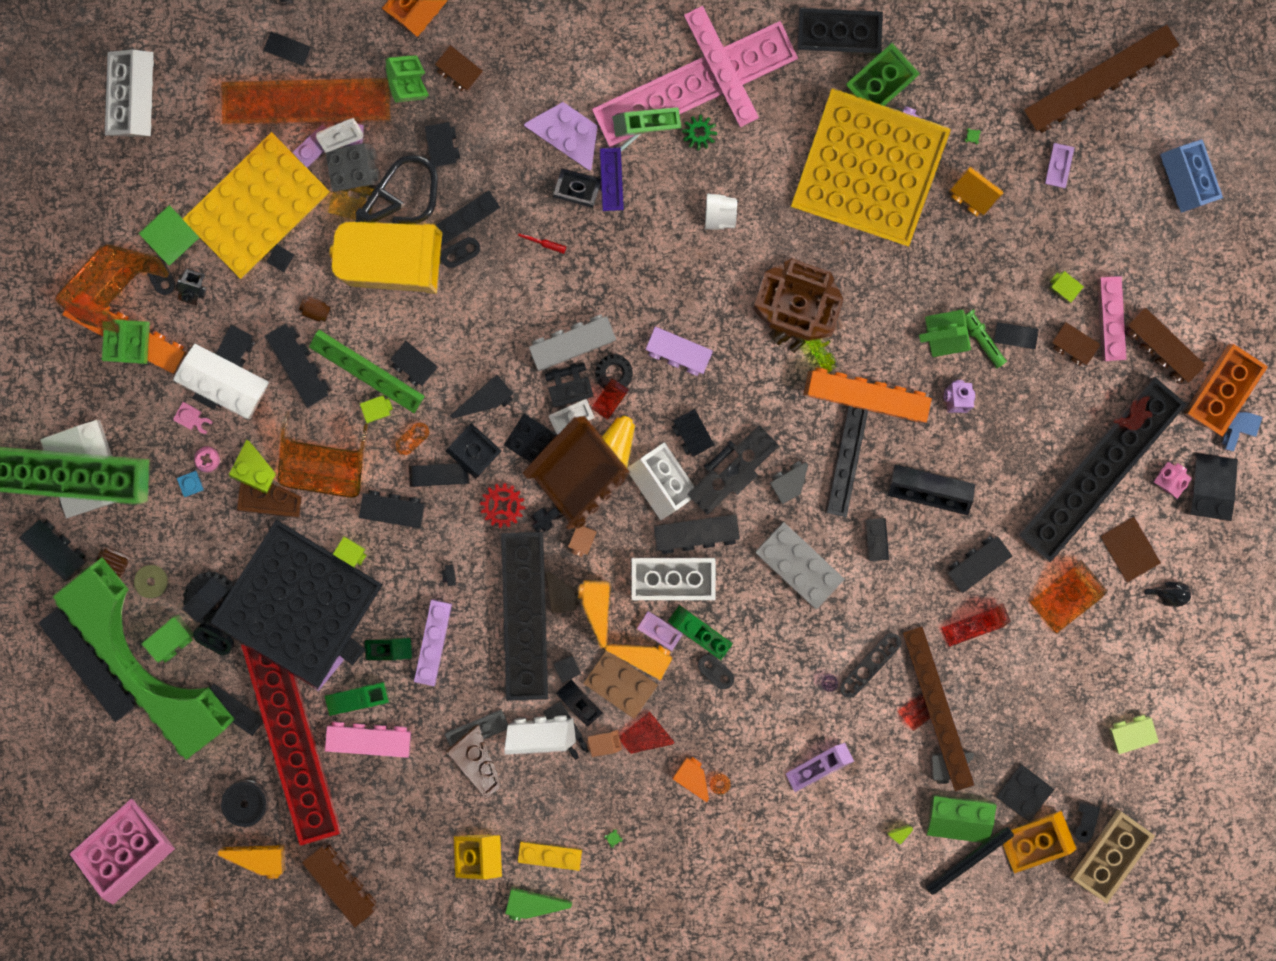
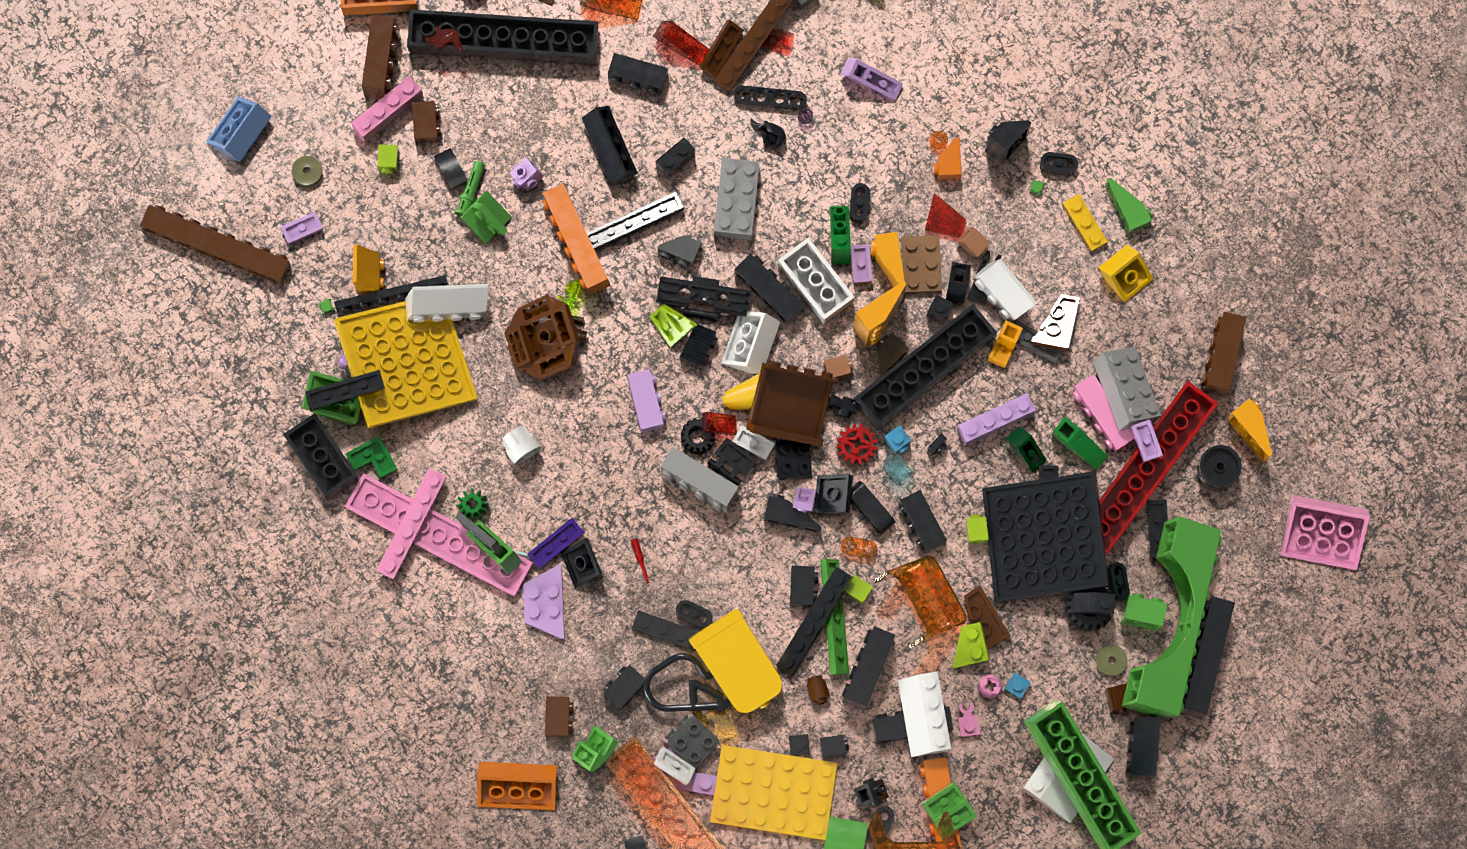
camera: 130 degrees left, 10 degrees down
none -> olive piece [292,156,323,187]
none -> black plate [305,370,385,411]
none -> black plate [334,275,448,314]
none -> green plate [346,436,398,479]
none -> white slope [405,284,488,323]
none -> dark grey tile [456,512,503,555]
none -> lime wing [649,304,697,347]
none -> reddish brown plate [699,20,744,77]
none -> black piece [750,118,786,147]
none -> black plate [776,566,854,676]
none -> lavender plate [793,487,816,512]
none -> black brick [820,735,849,759]
none -> clear light blue brick [882,453,913,486]
none -> dark azure brick [883,425,911,455]
none -> black slope [985,120,1031,165]
none -> light orange slope [987,320,1023,368]
none -> black plate [1040,152,1078,174]
none -> light grey brick [1093,347,1162,431]
none -> lavender plate [1131,419,1163,463]

